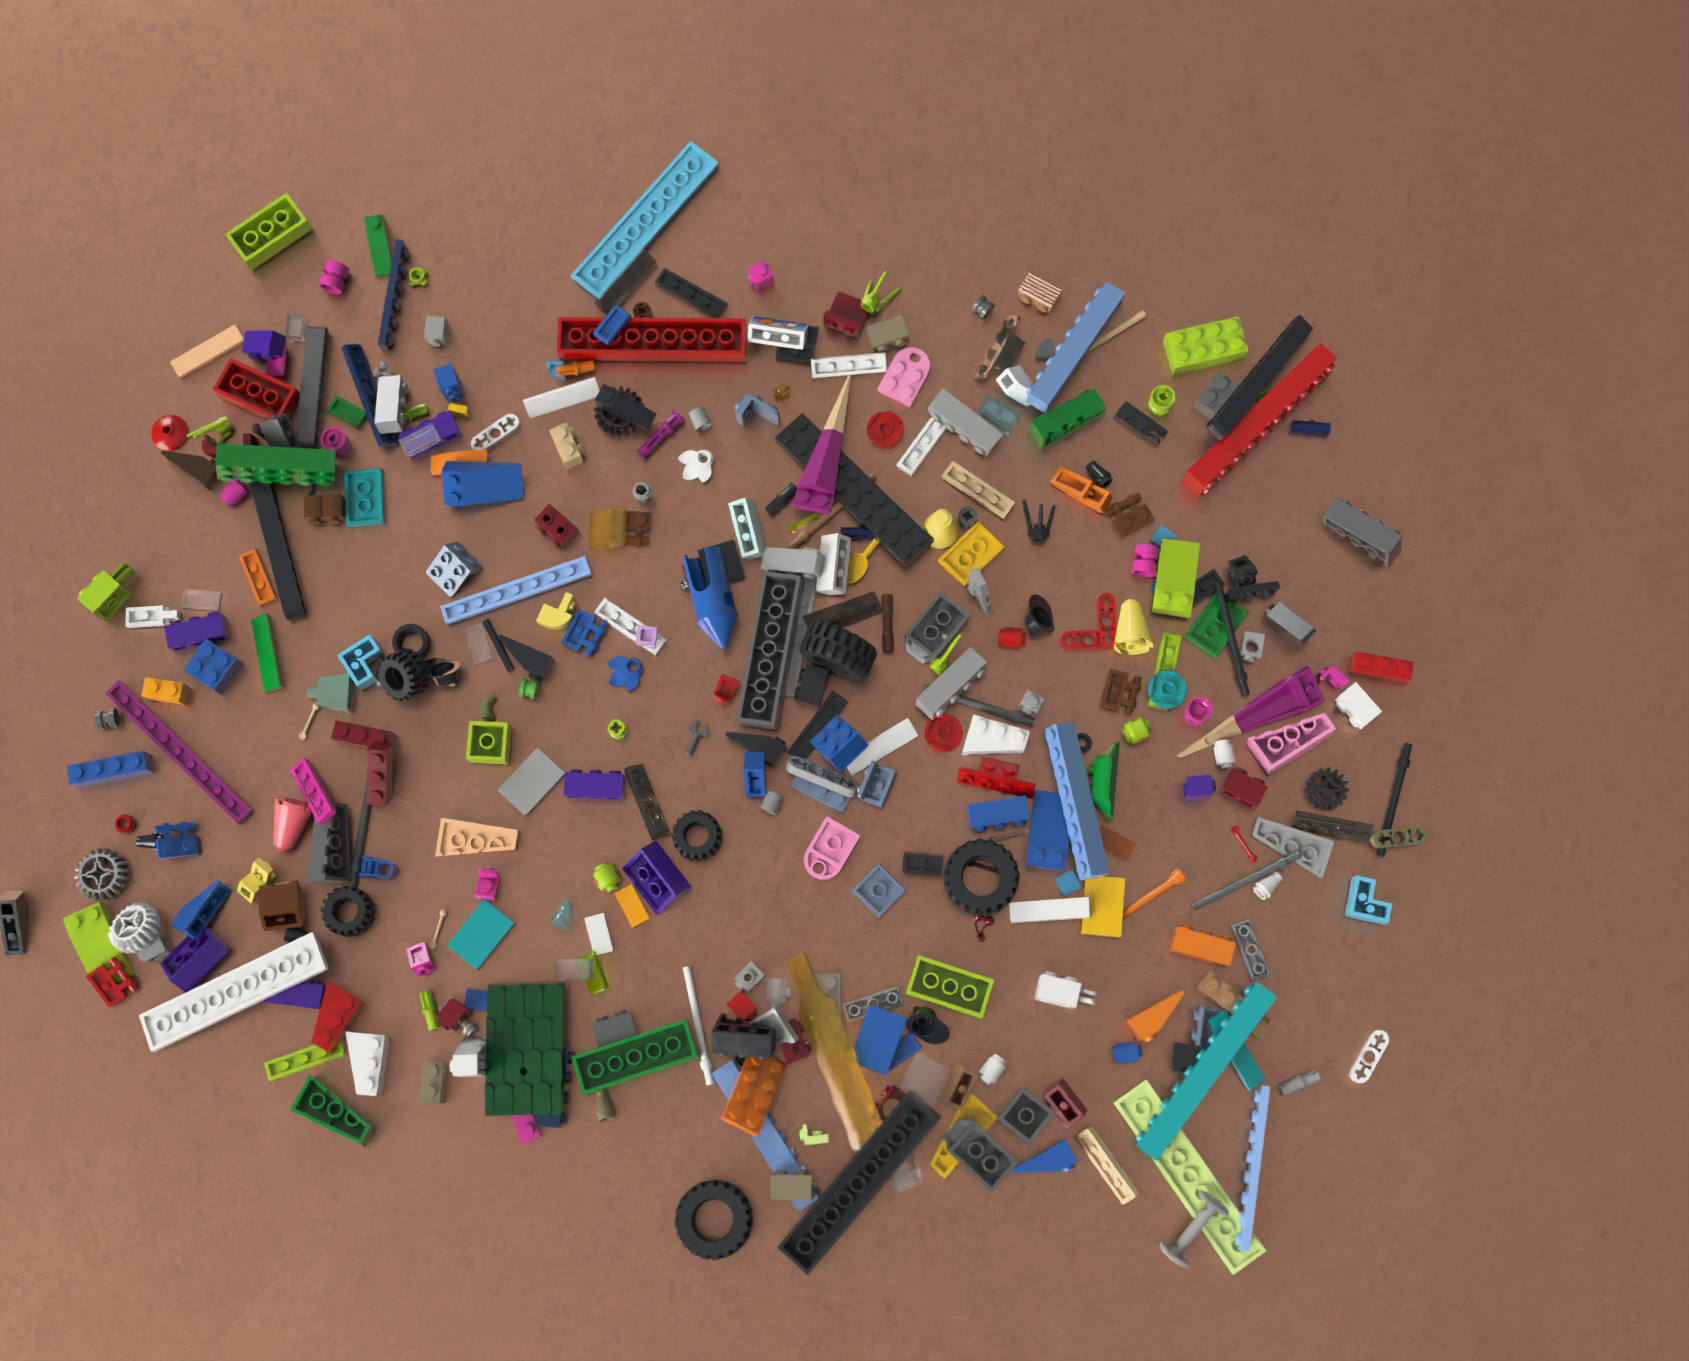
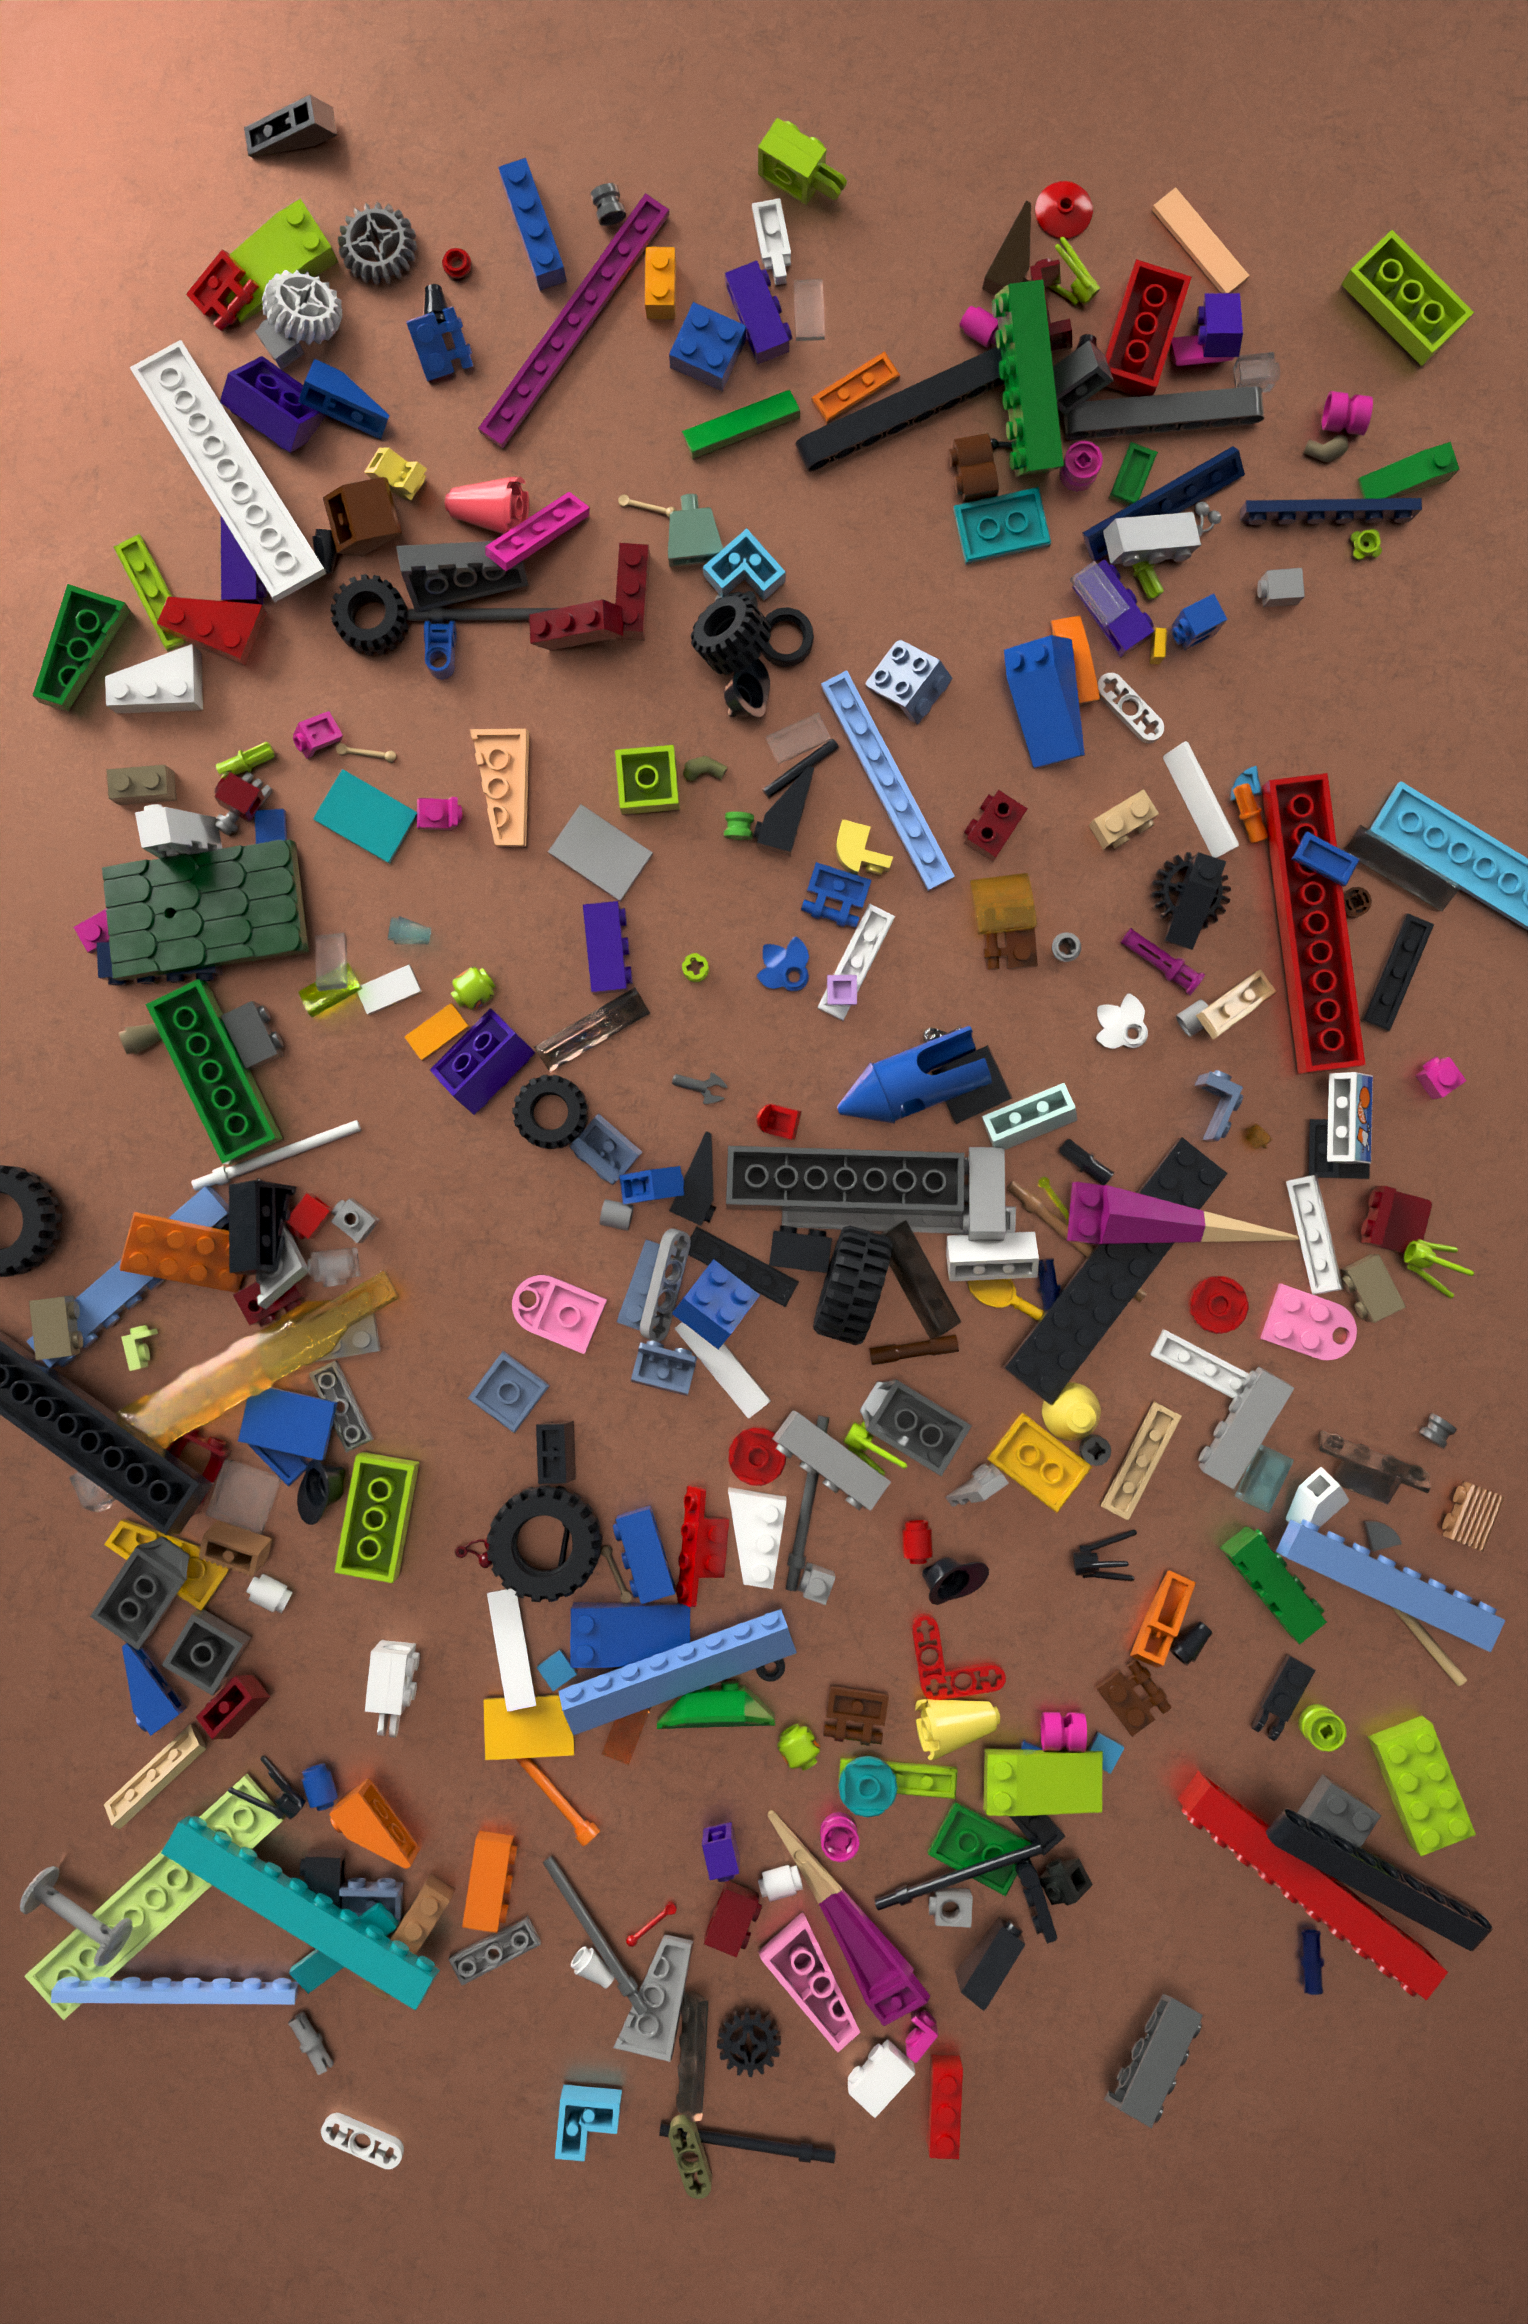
camera: 75 degrees right, 10 degrees up
none -> black plant [228,1756,306,1819]
none -> sand blue bracket [569,1114,642,1185]
none -> tan tile [1196,969,1277,1039]
none -> dark tan arm [1303,435,1349,462]

